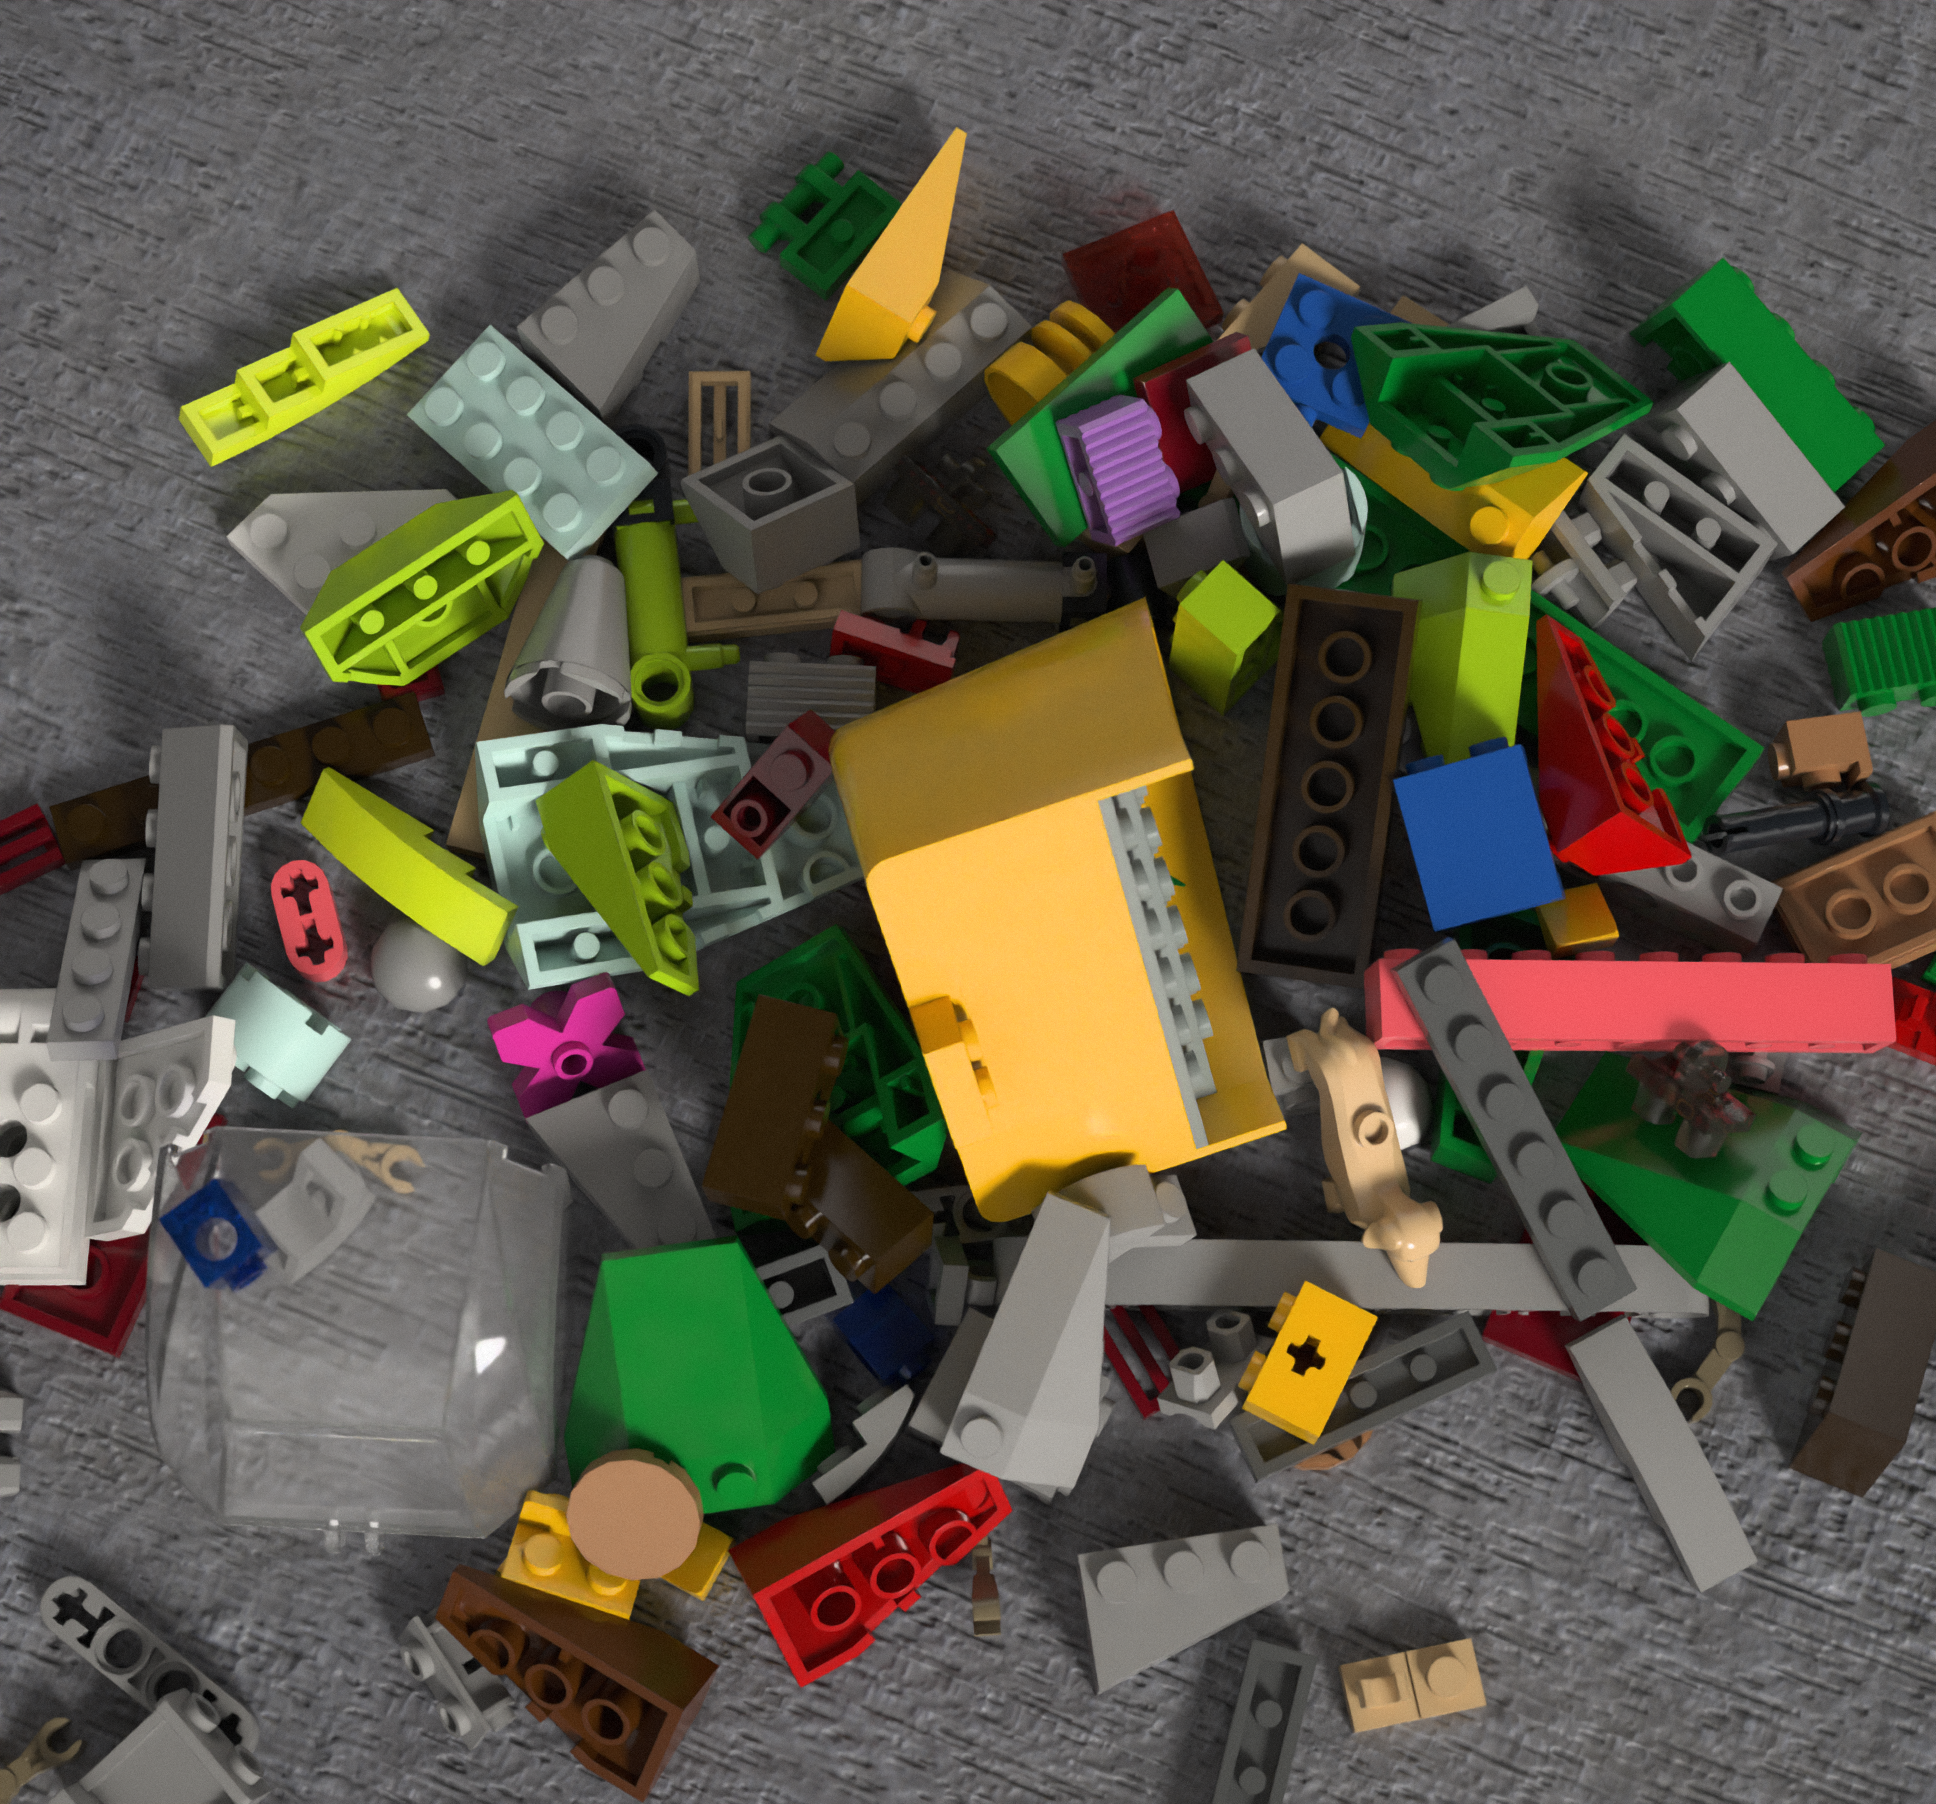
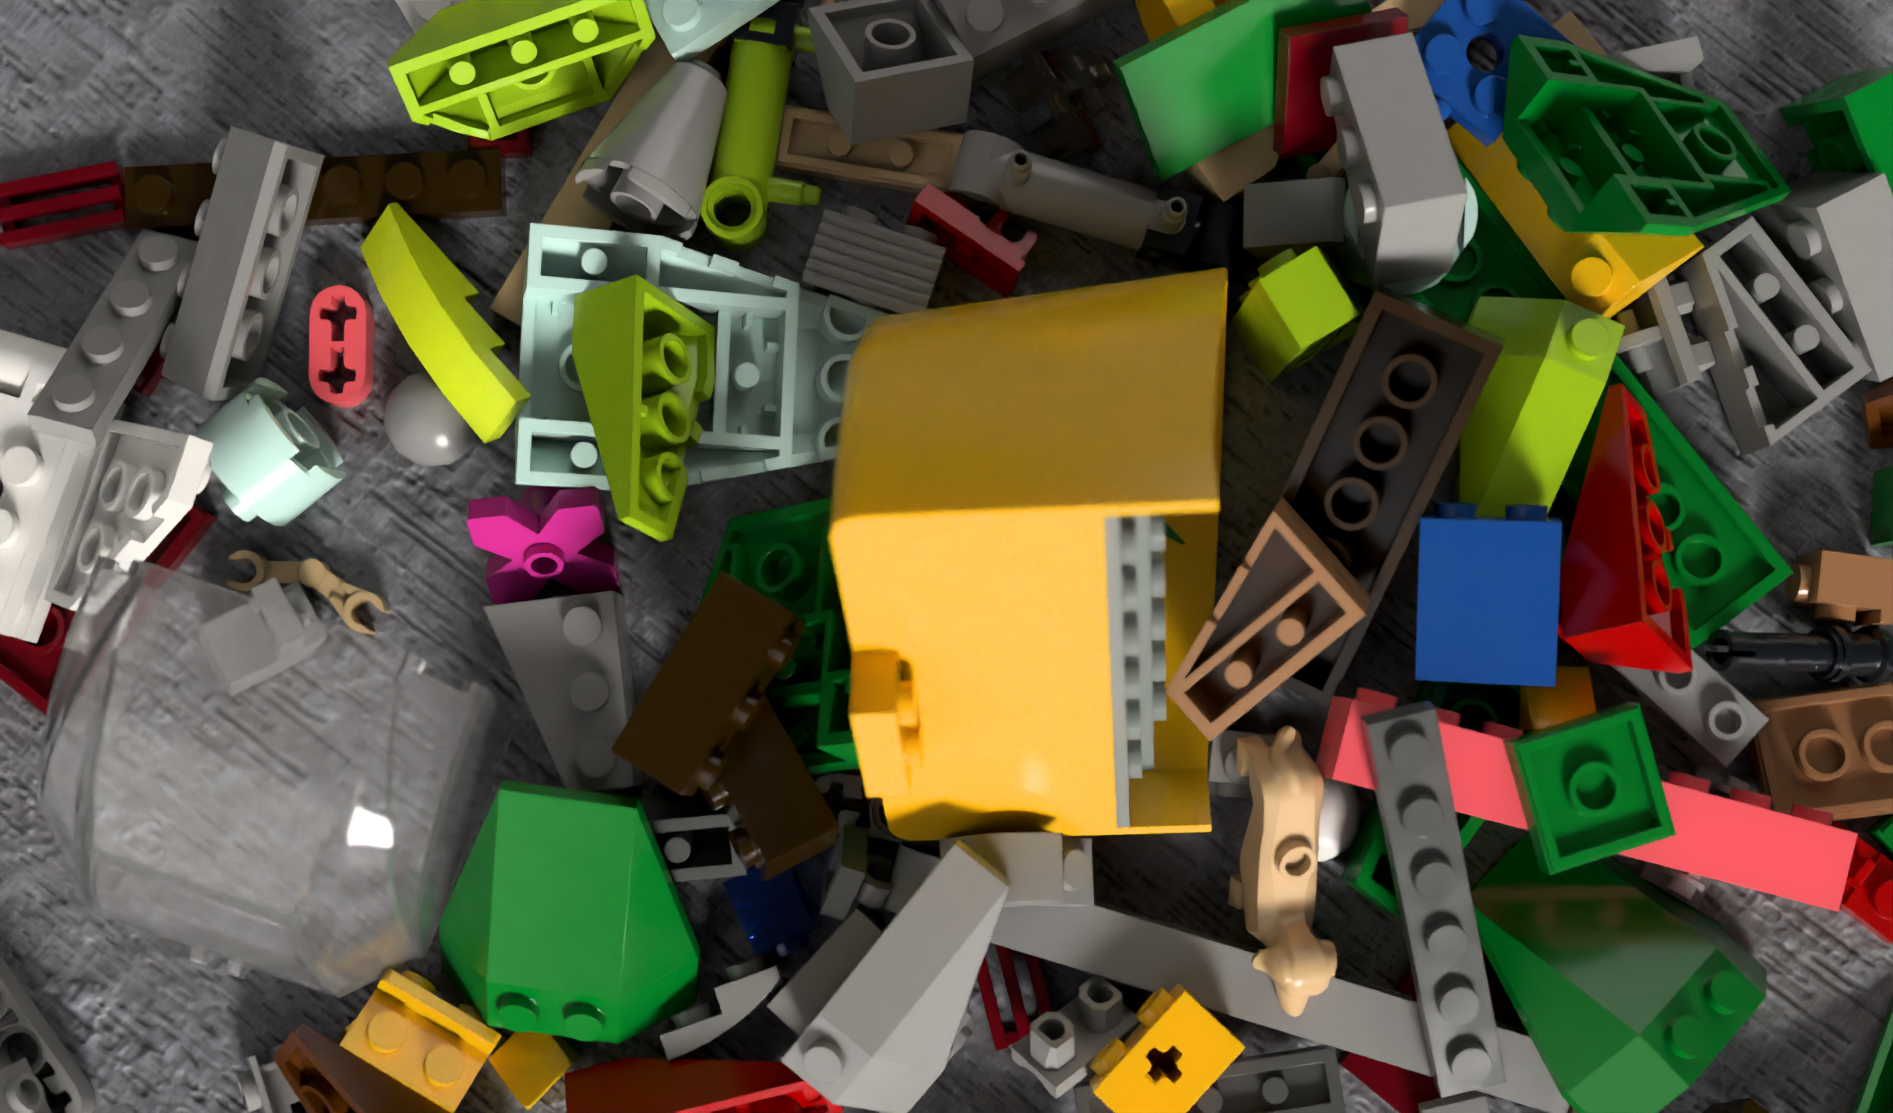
camera: 15 degrees right, 10 degrees up
clear blue brick [158,1178,279,1292] -> none
medium nougat tile [566,1448,704,1580] -> none
dark red slope [710,709,836,860] -> none
medium lavender brick [1056,395,1181,546] -> none
clear smoke hips [1626,1039,1756,1158] -> none
none -> medium nougat wedge [1165,497,1372,741]
none -> green tile [1503,702,1676,875]

